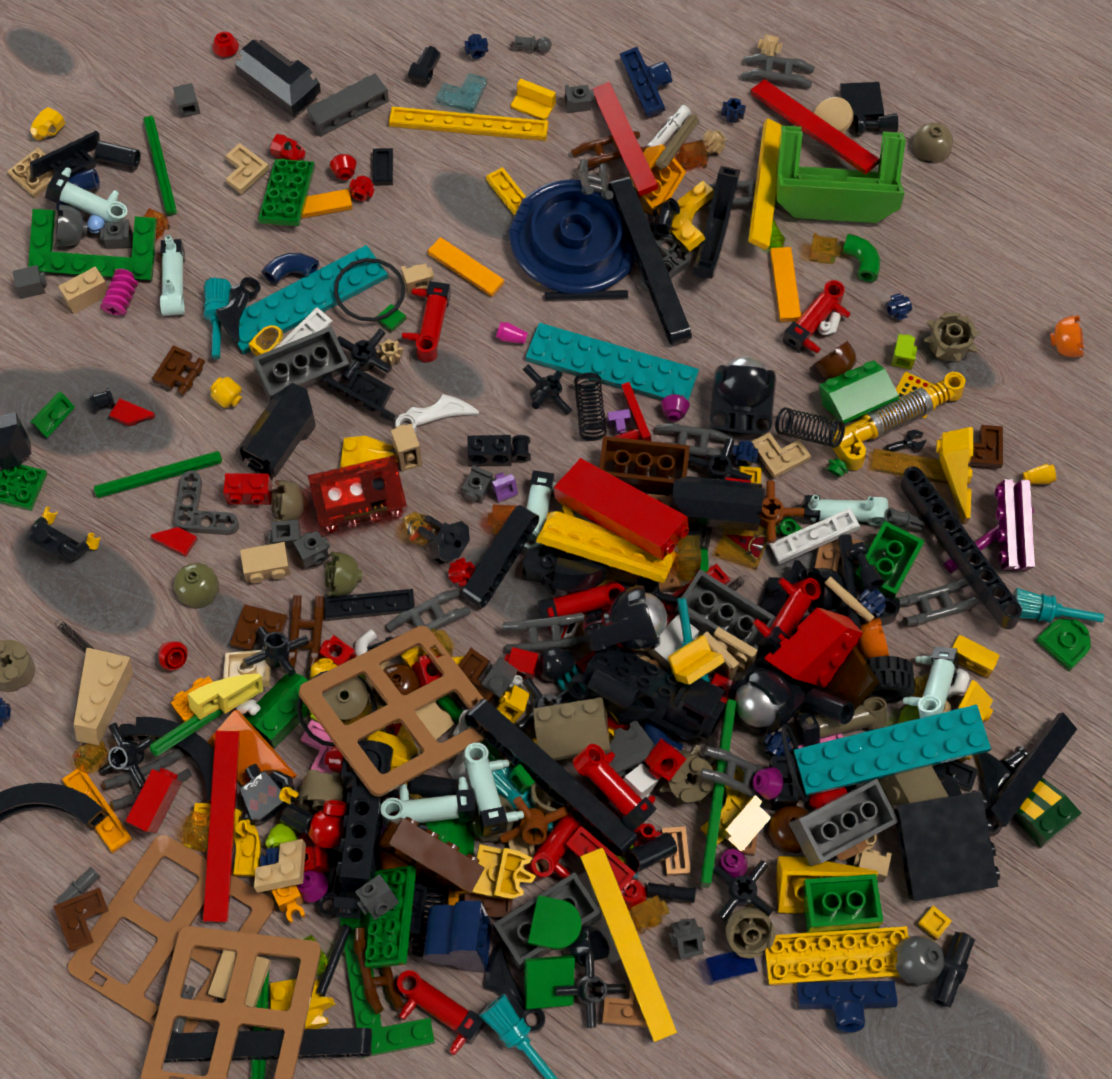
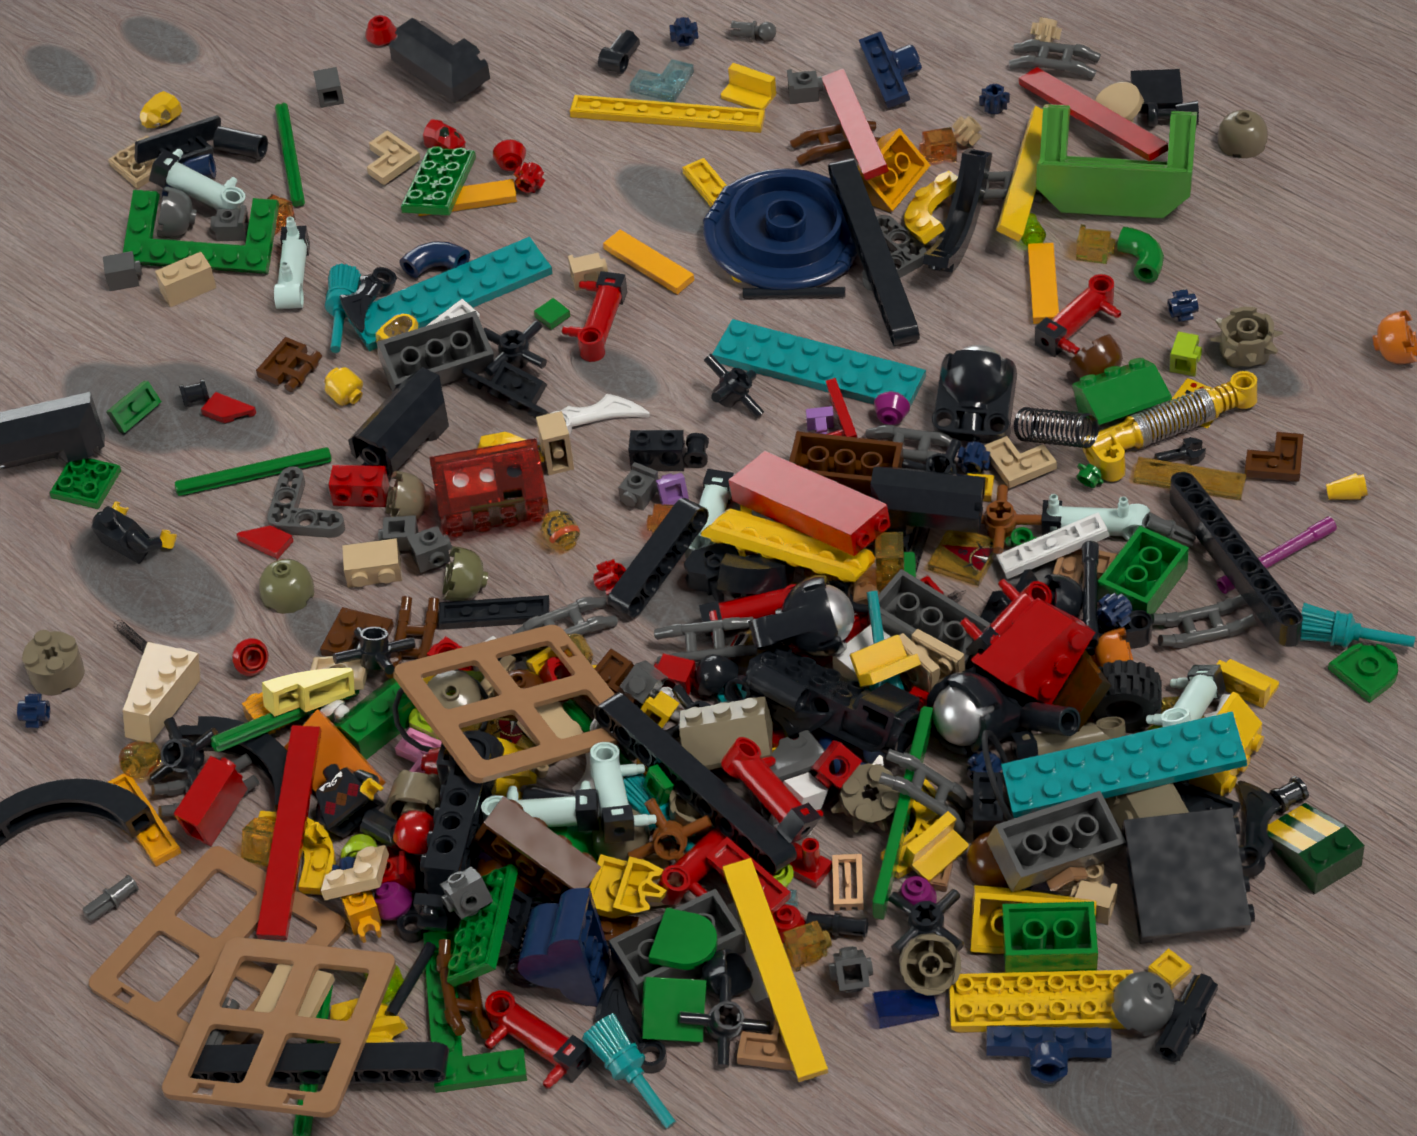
camera: 10 degrees right, 15 degrees down
reddish brown plate [53,887,109,952] -> none
light blue hinge [87,215,105,233] -> none
dark pink piece [100,269,138,316] -> none
dark grey brick [307,73,389,136] -> none
red tile [323,800,348,816] -> none
black piece [334,258,405,322] -> none
black tile [373,148,393,186] -> none
tan gear [377,339,403,366] -> none
black hinge [417,515,470,565] -> none
dark pink cone [496,321,528,344] -> none
black piece [574,372,607,441] -> none
dark grey piece [579,159,613,200] -> none
black pin [625,832,677,873] -> none
white pin [646,105,691,148] -> none
black piece [653,198,680,237] -> none
dark tan axle [656,114,699,170] -> none
magenta cone [753,767,784,800] -> none
white arm [818,312,841,335] -> none
tan piece [825,577,874,623] -> none
black piece [846,542,886,592] -> none
yellow wedge [936,427,973,523] -> none
black tile [986,712,1077,827] -> none
brick [995,479,1035,571] -> none

